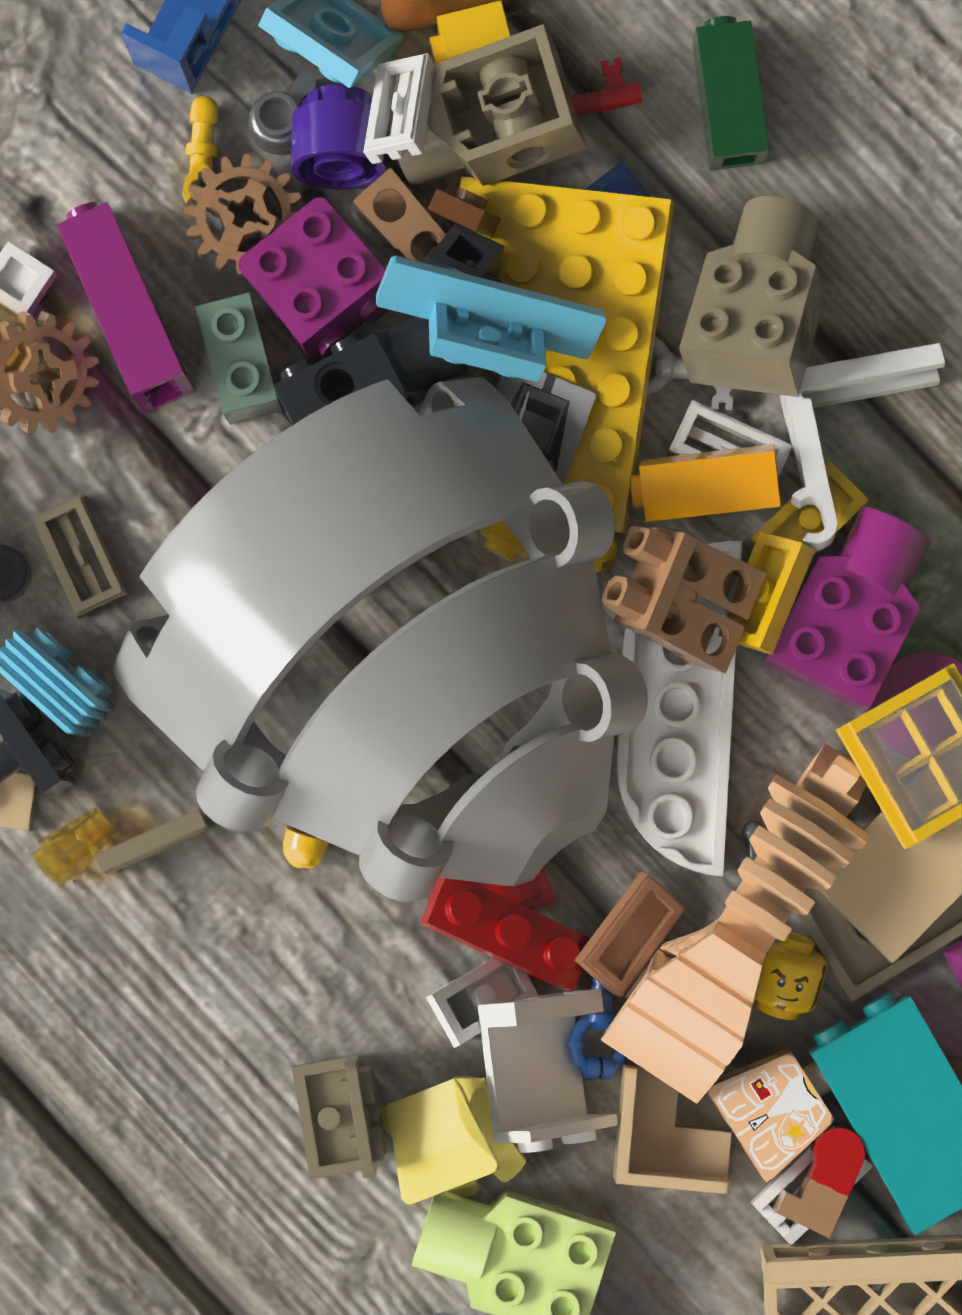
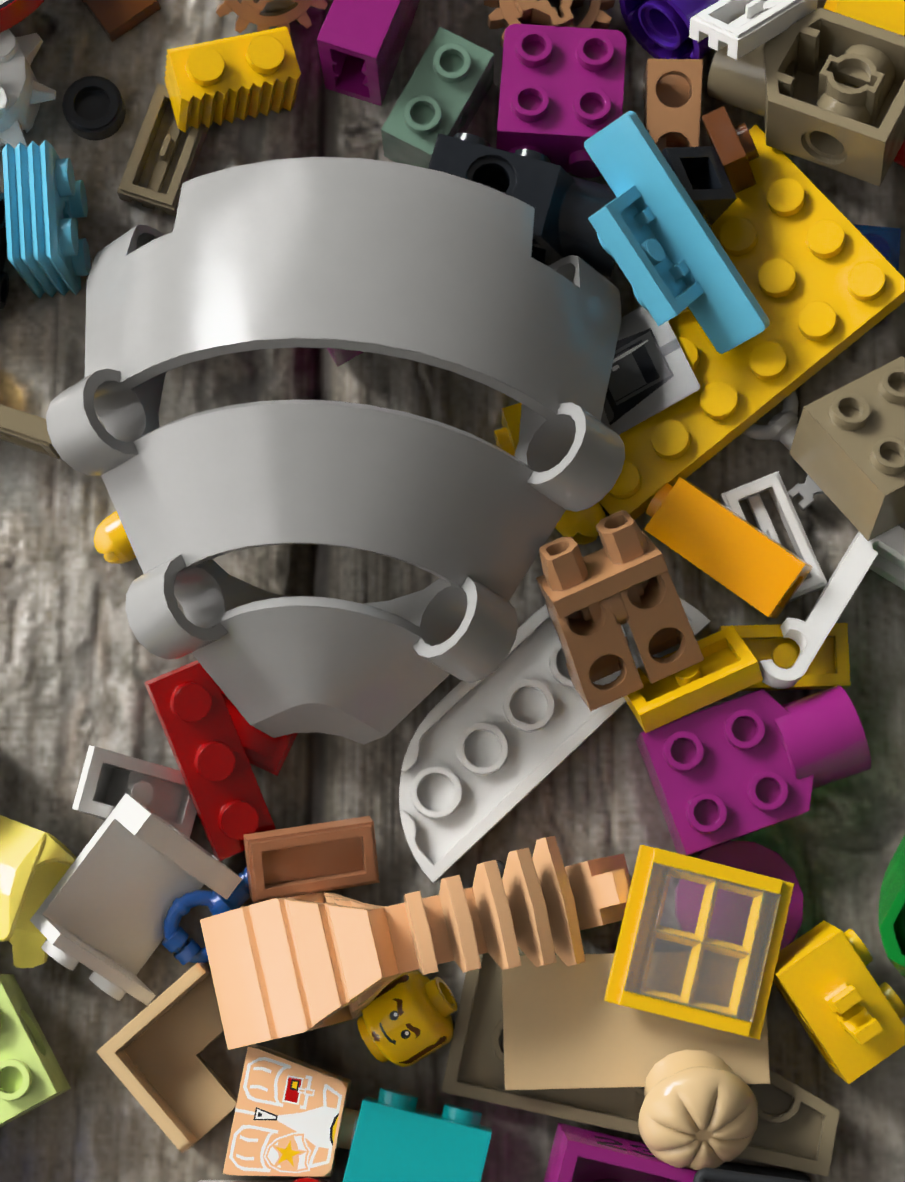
camera: 45 degrees right, 5 degrees down
none -> yellow brick [164,26,301,133]

